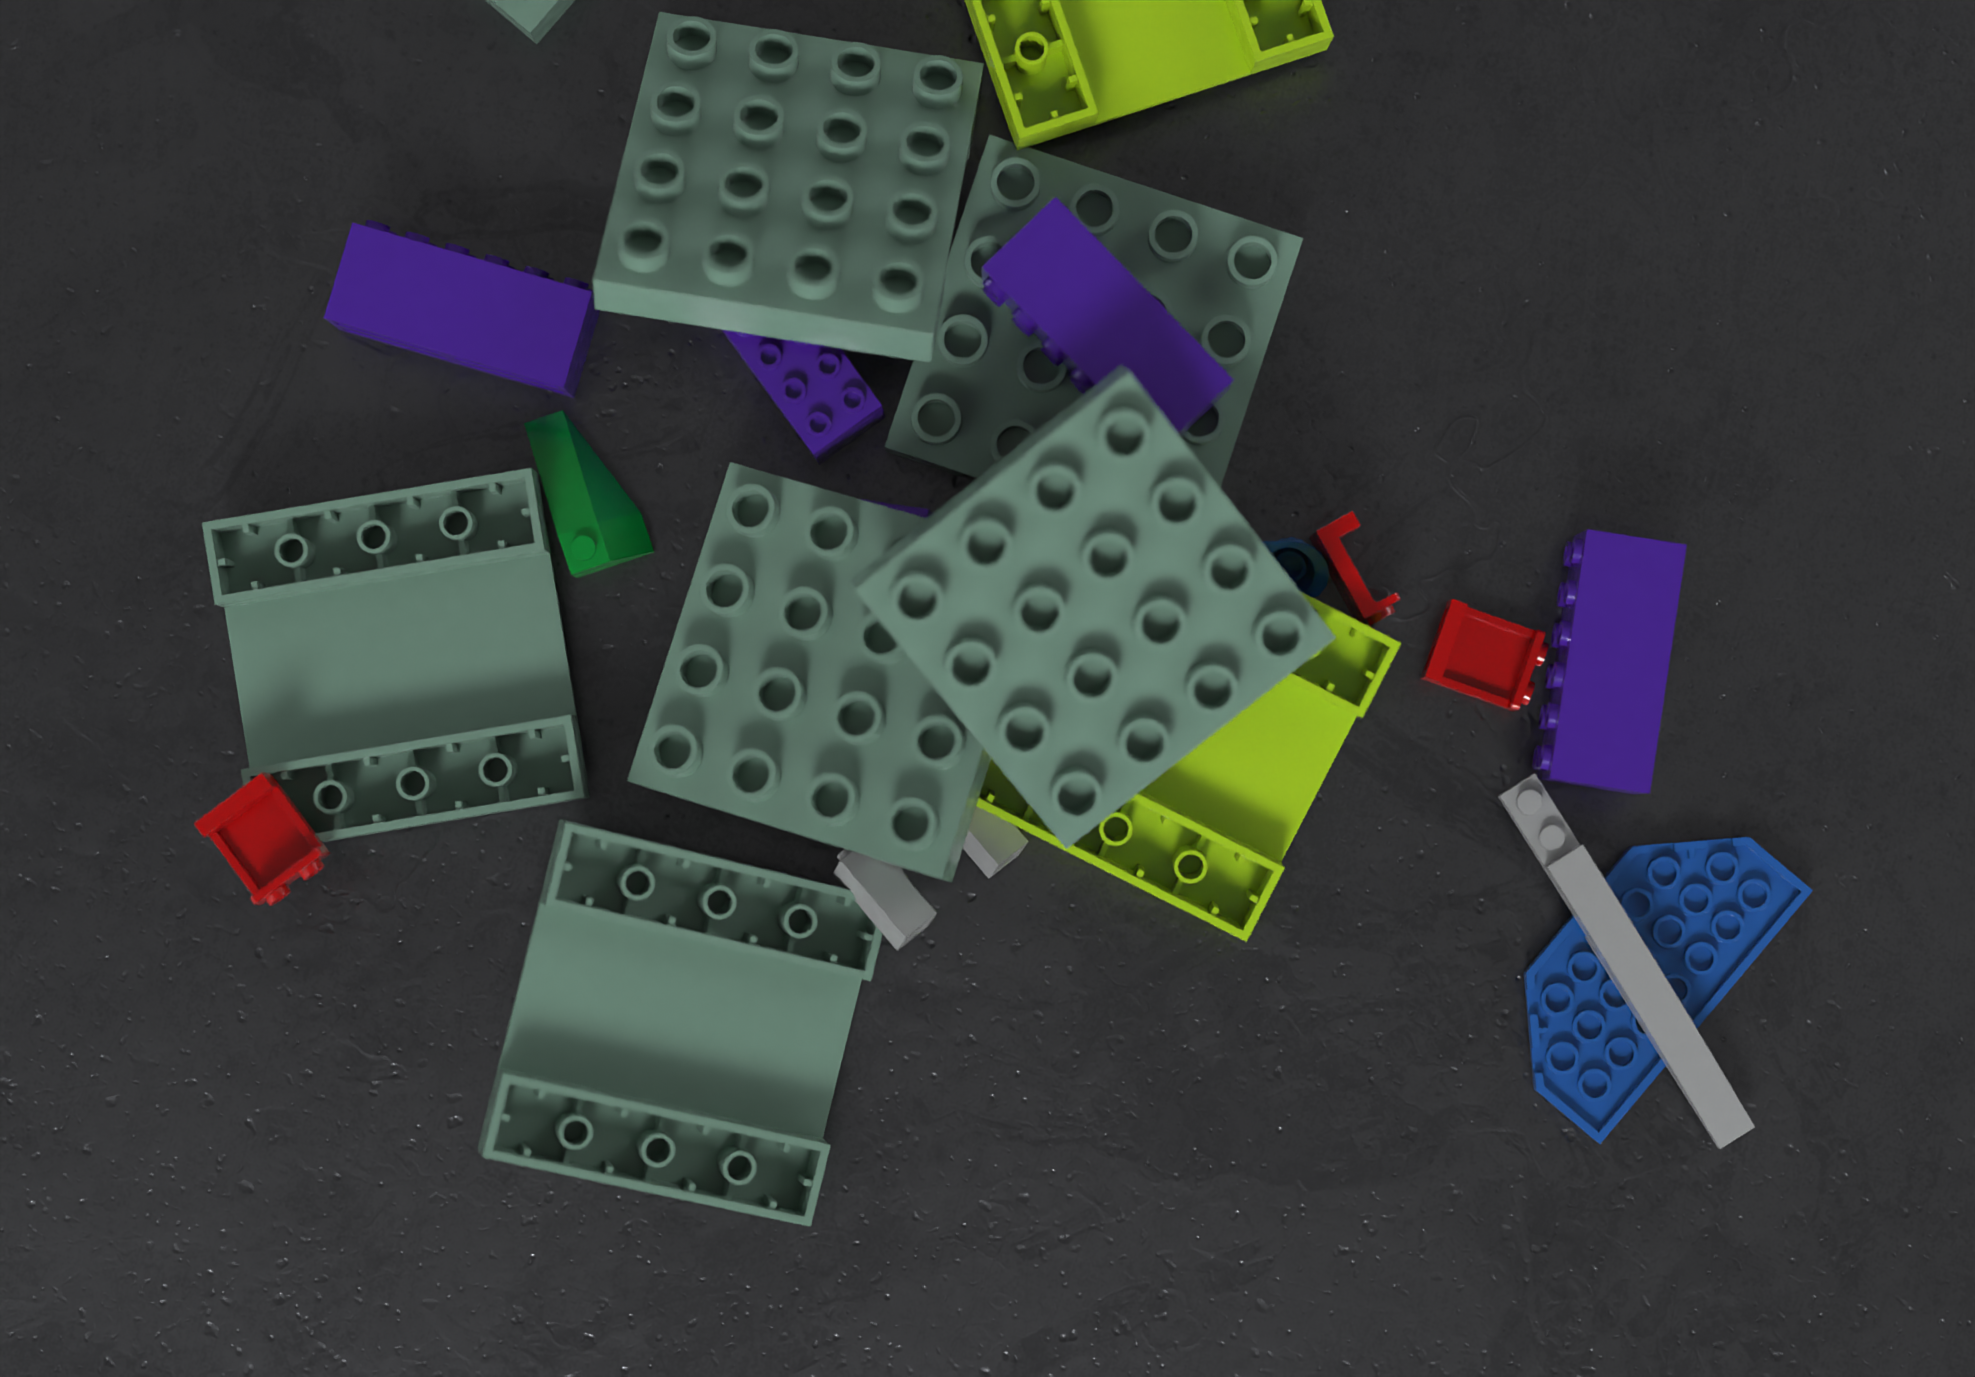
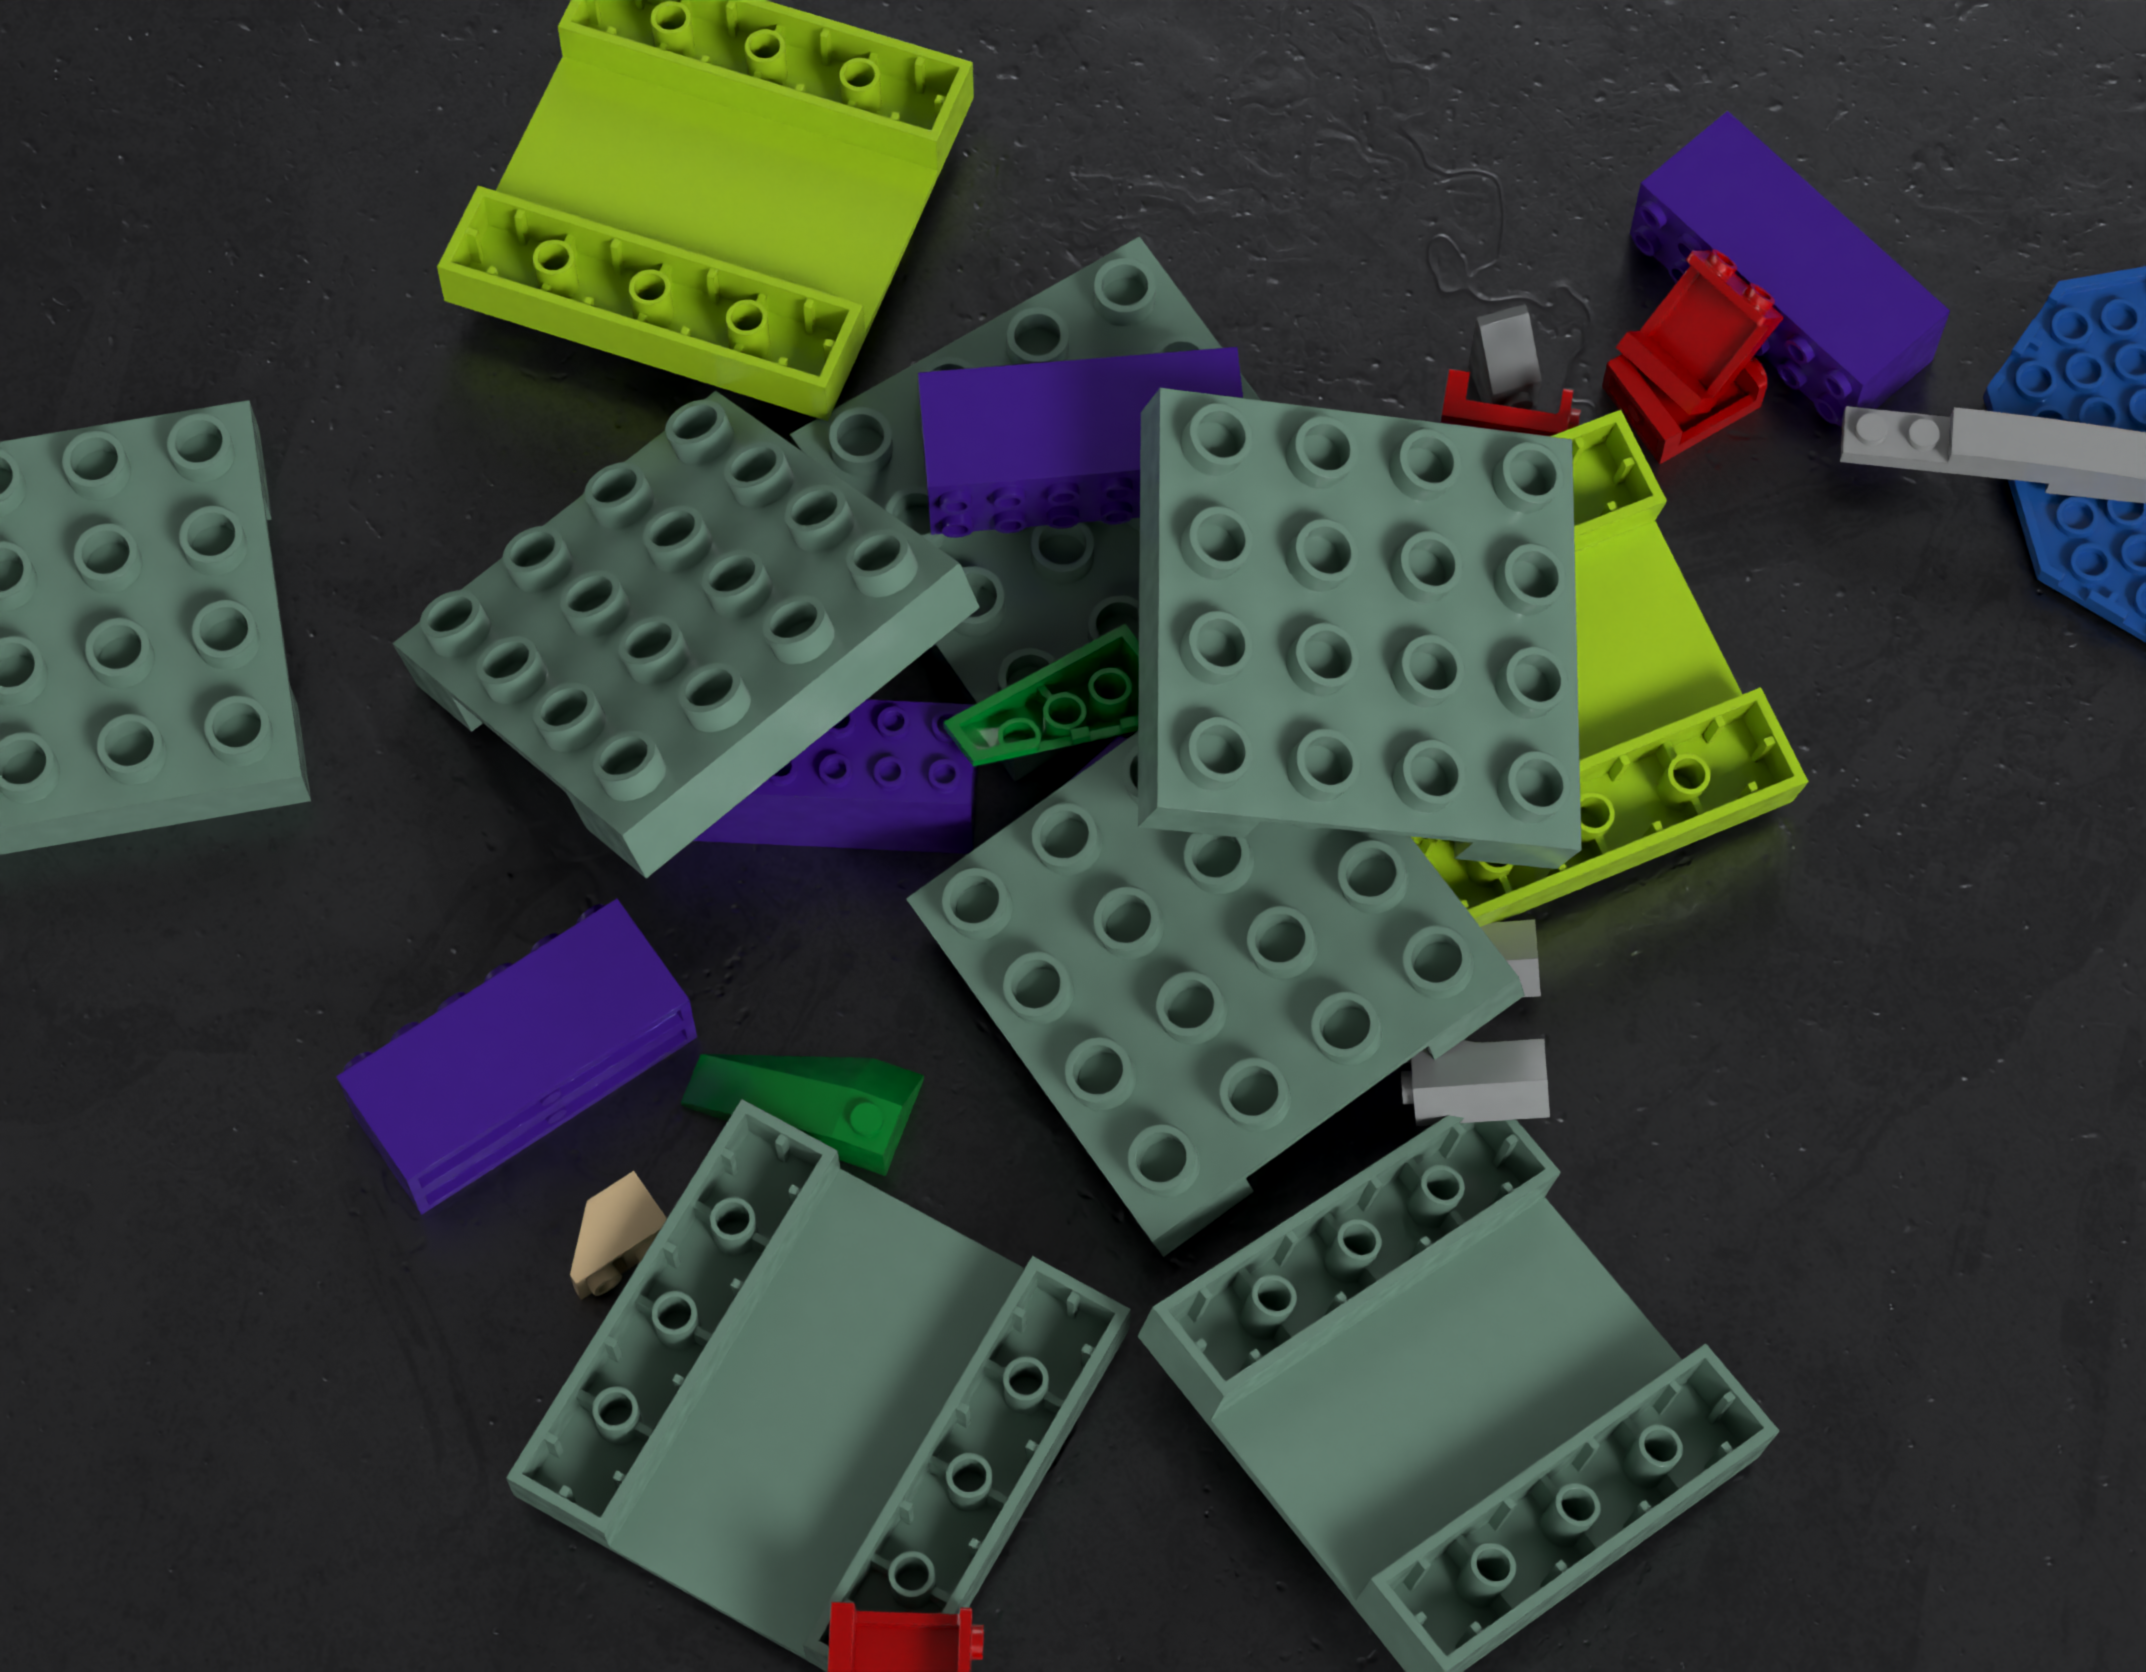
camera: 60 degrees left, 20 degrees down
none -> tan slope [570,1171,667,1300]
none -> green wedge [943,624,1139,767]
none -> dark grey slope [1468,304,1542,410]
none -> red panel [1615,249,1784,415]

